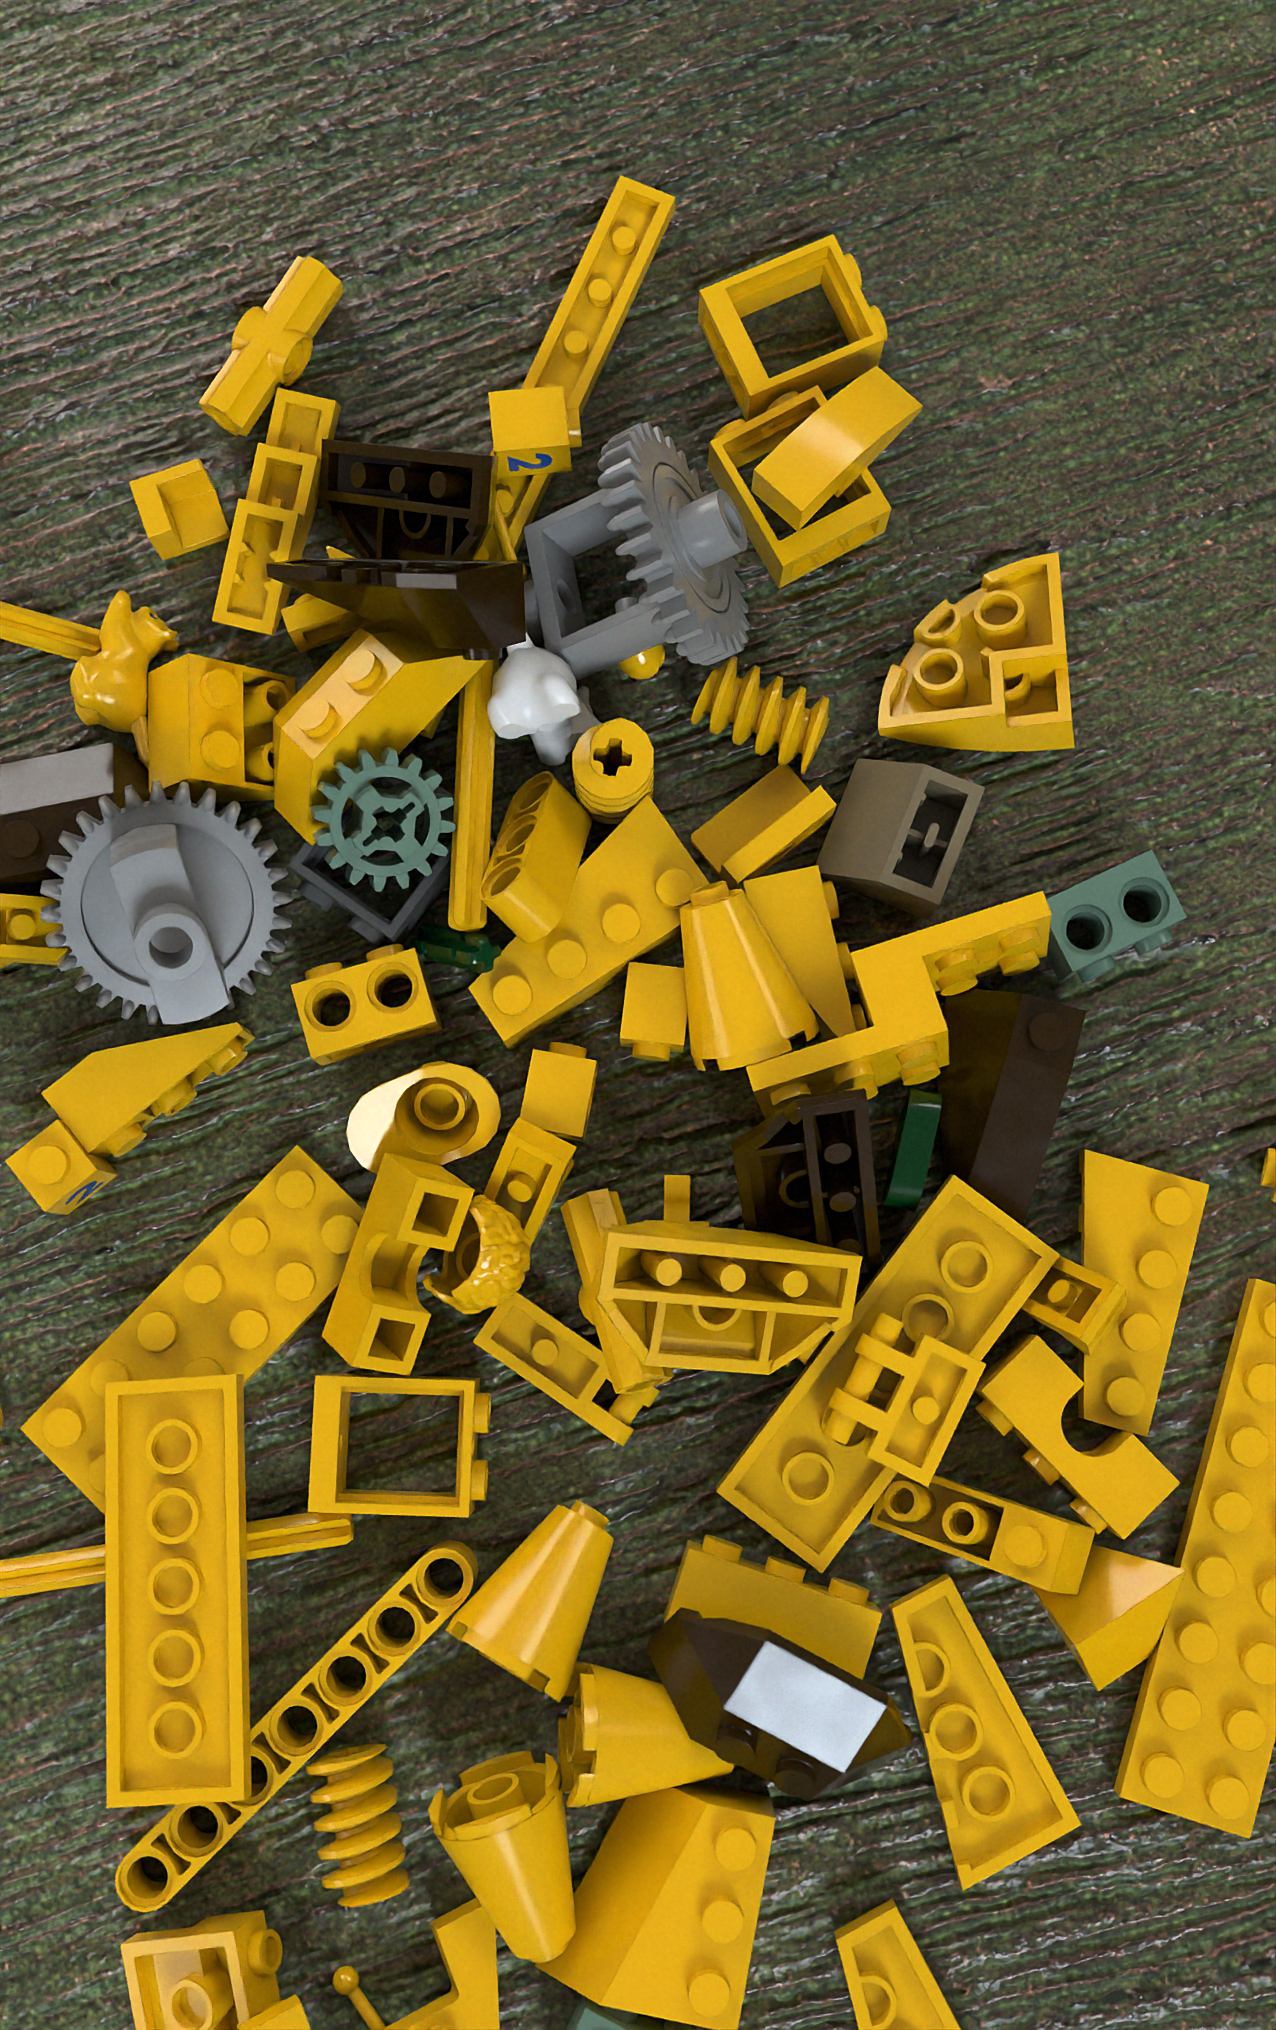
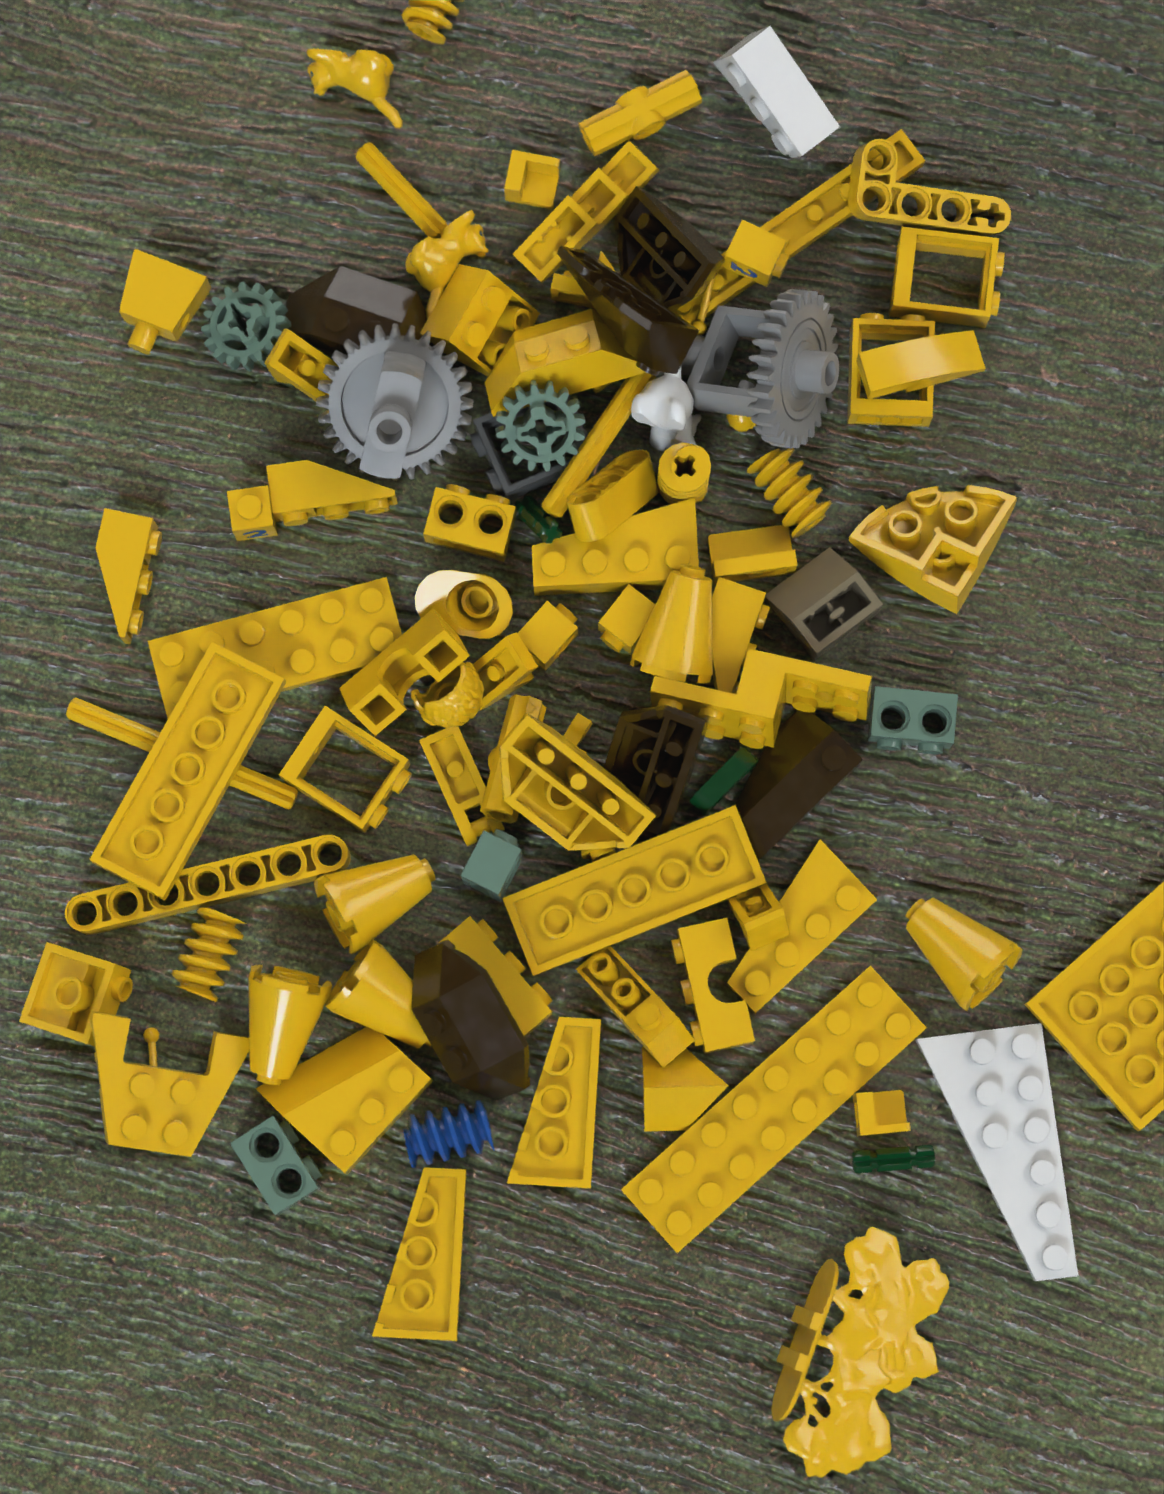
camera: 30 degrees right, 0 degrees up
yellow plate [822,1311,986,1487] -> none
none -> blue piece [403,1100,495,1168]
none -> sand green brick [461,829,523,902]
none -> white wedge [713,26,840,158]
none -> yellow beam [848,139,1011,237]

